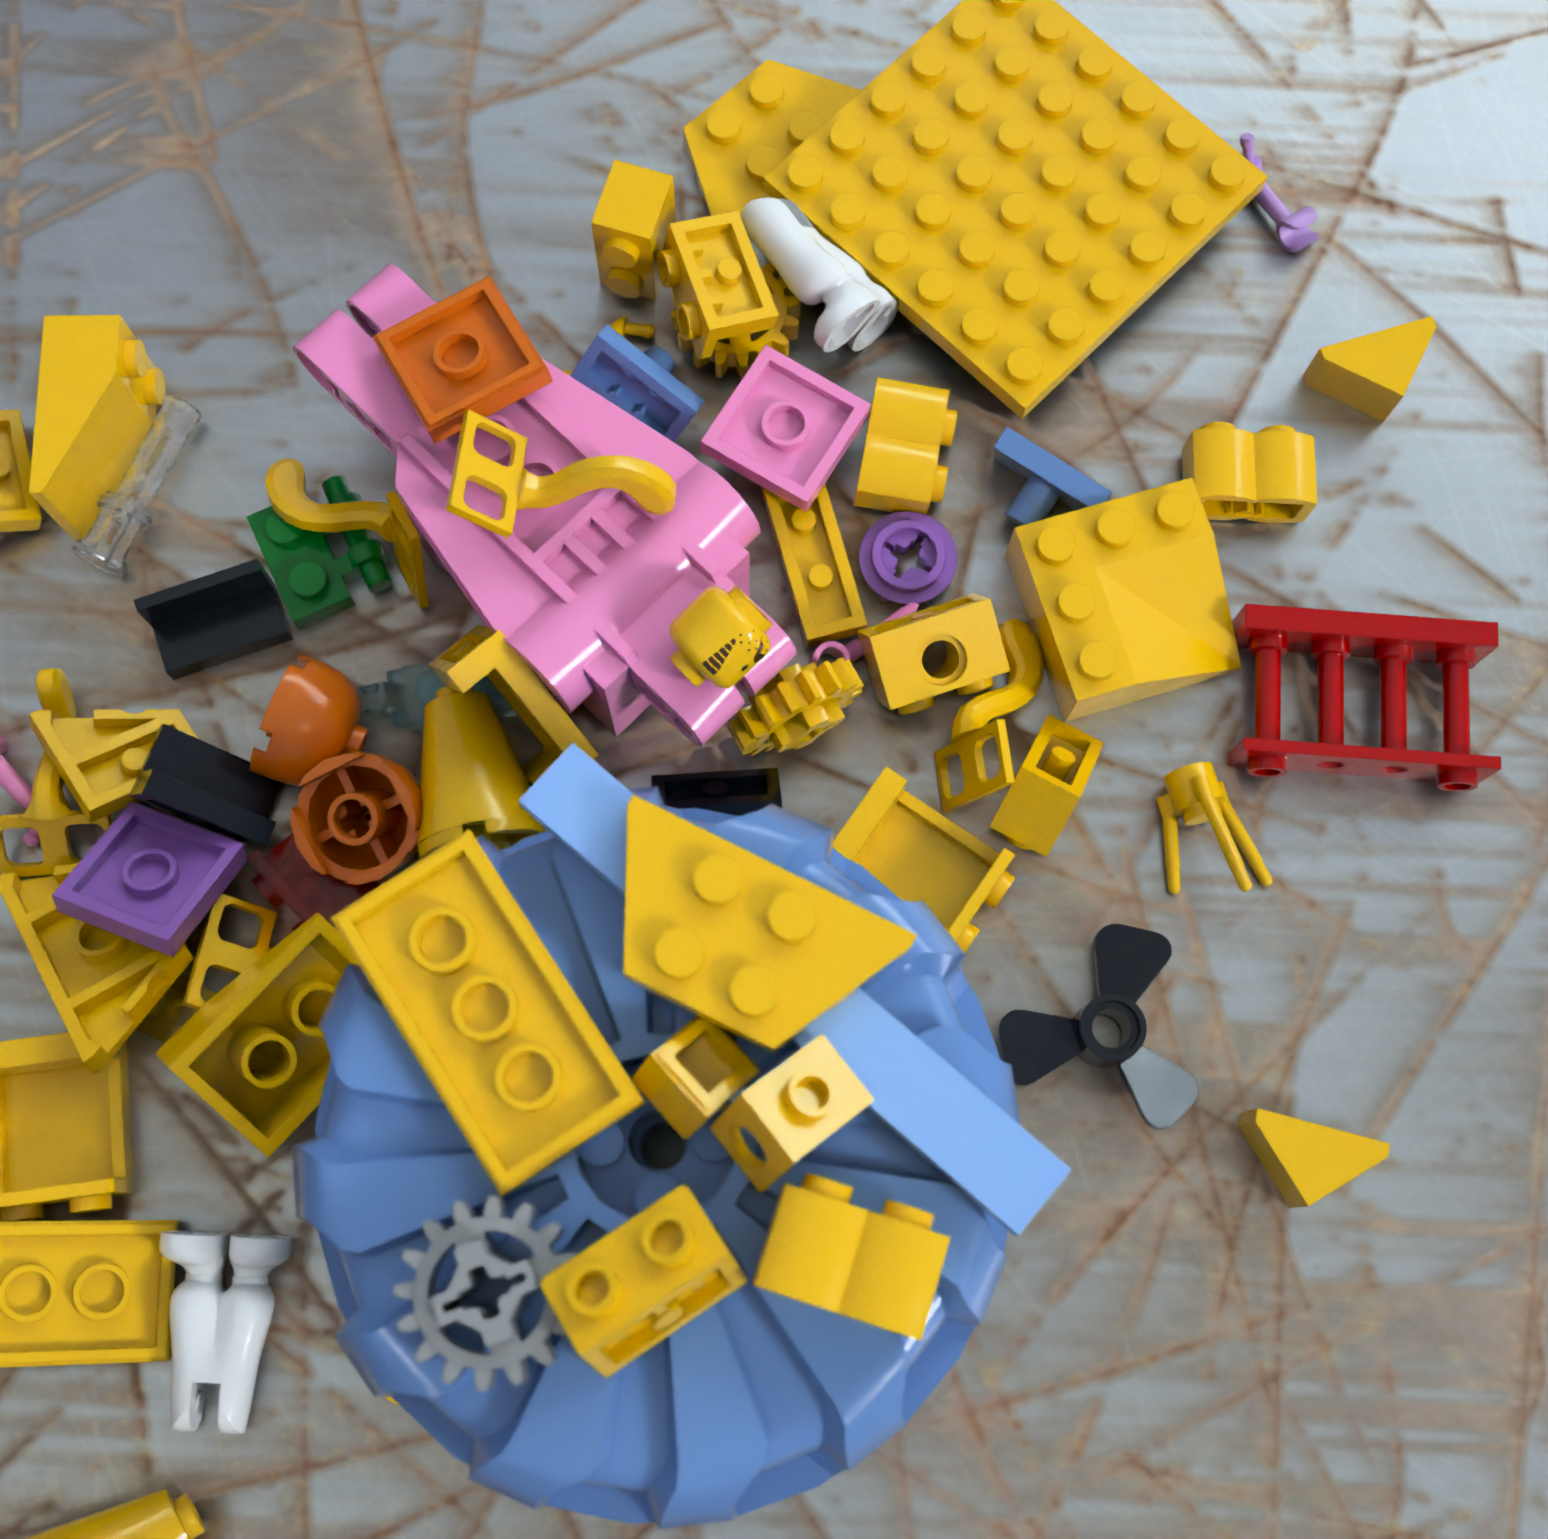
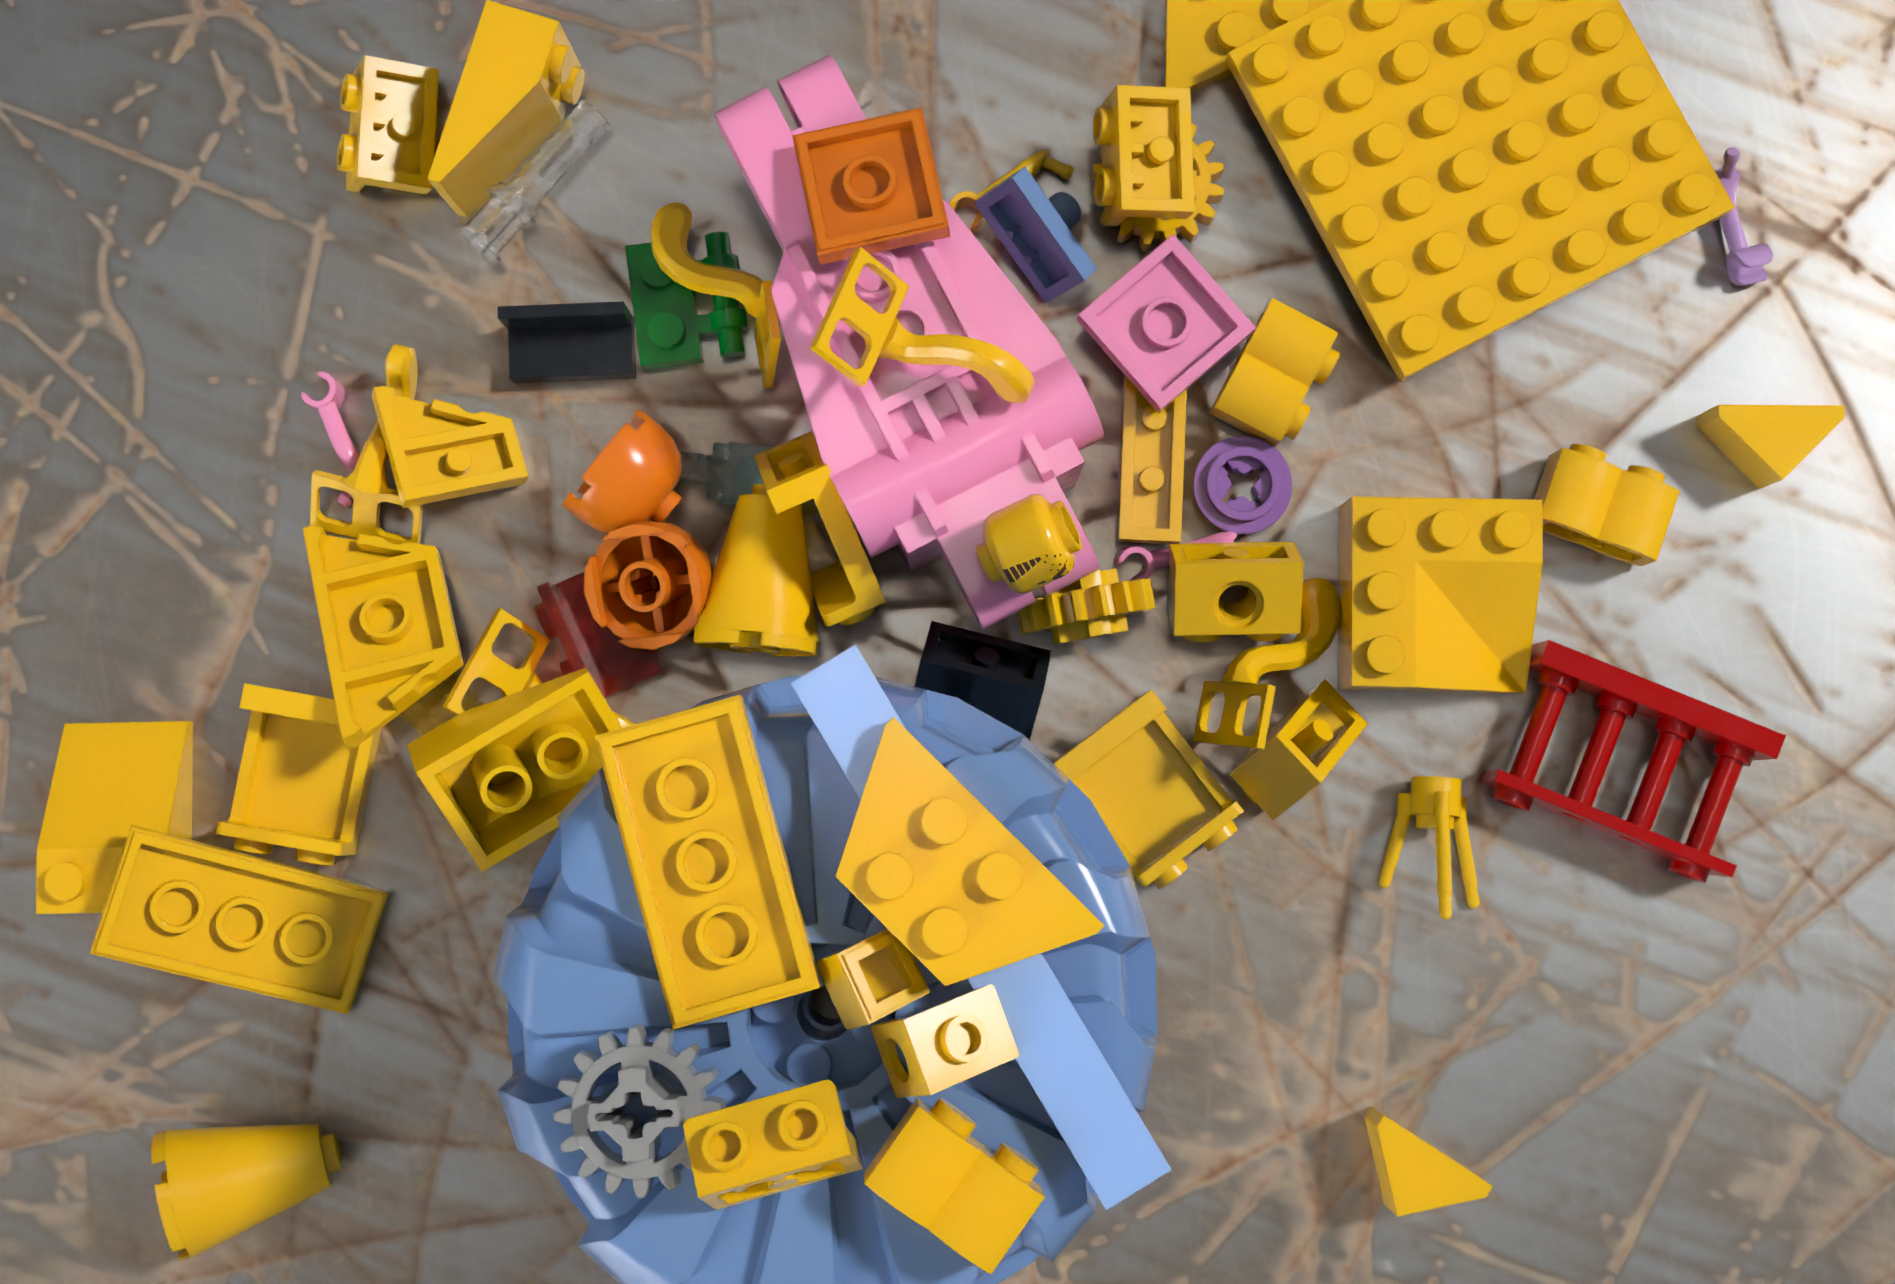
camera: 20 degrees right, 10 degrees up
medium lavender plate [52,801,248,957] -> none
black panel [129,724,281,847] -> none
white piece [159,1231,292,1434] -> none
yellow brick [591,159,676,300] -> none
white piece [741,197,898,353] -> none
medium blue tile [993,427,1112,526] -> none
black piece [998,924,1199,1130] -> none

